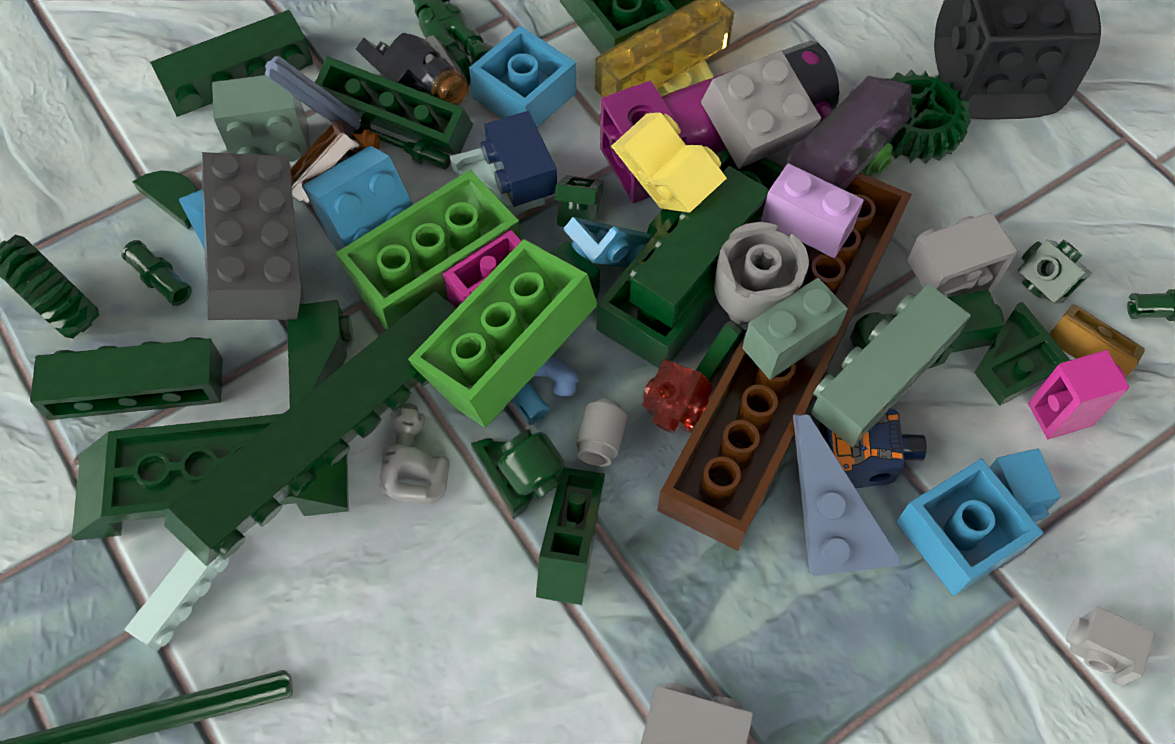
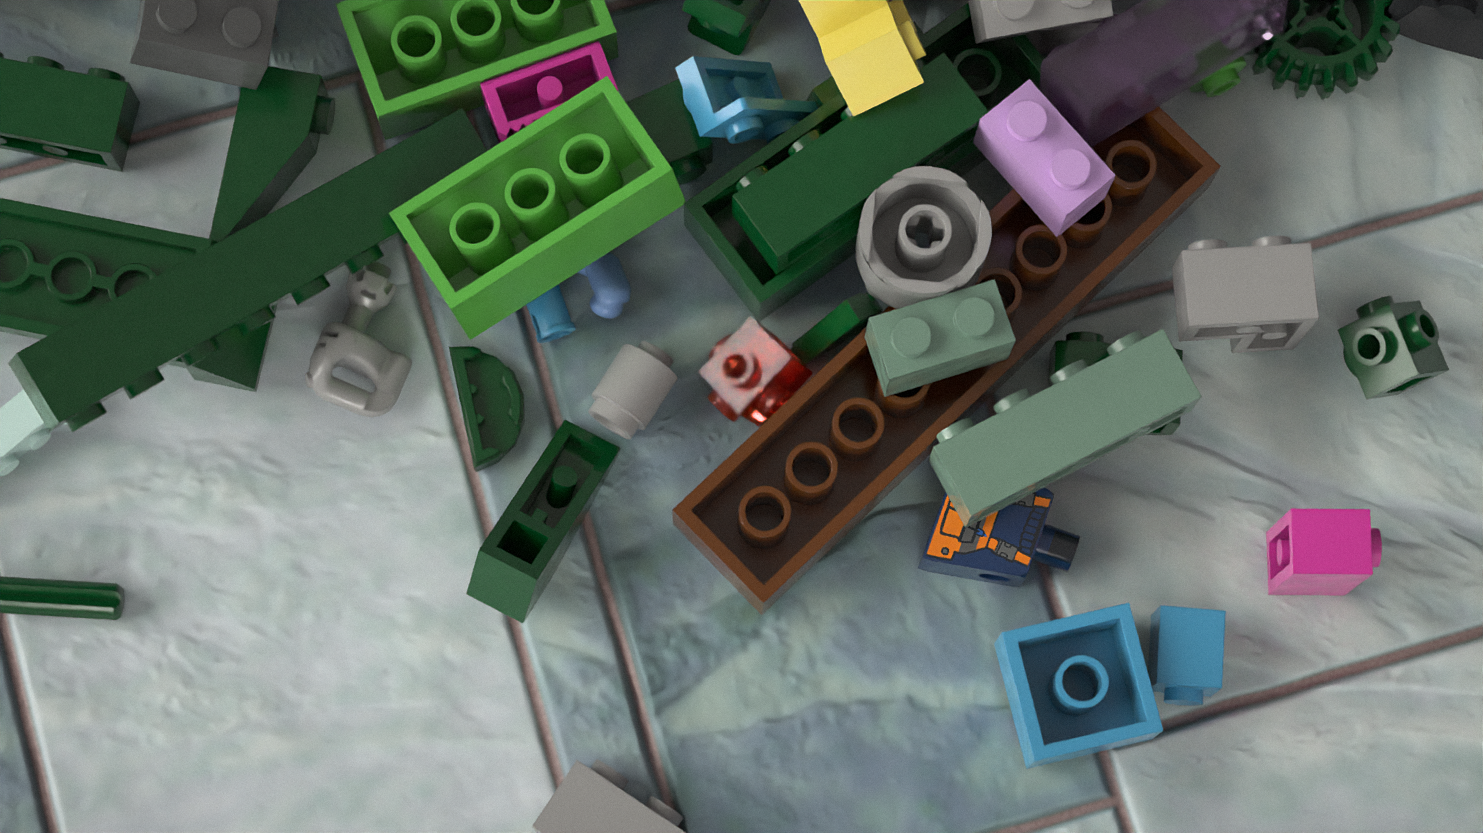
camera: 15 degrees right, 15 degrees up
dark green head [498,429,565,499] -> none
sand blue wing [793,414,900,576] -> none
dark green brick [947,290,1004,353] -> none
dark green wing [974,302,1071,406] -> none
pearl gold slope [1049,304,1145,378] -> none

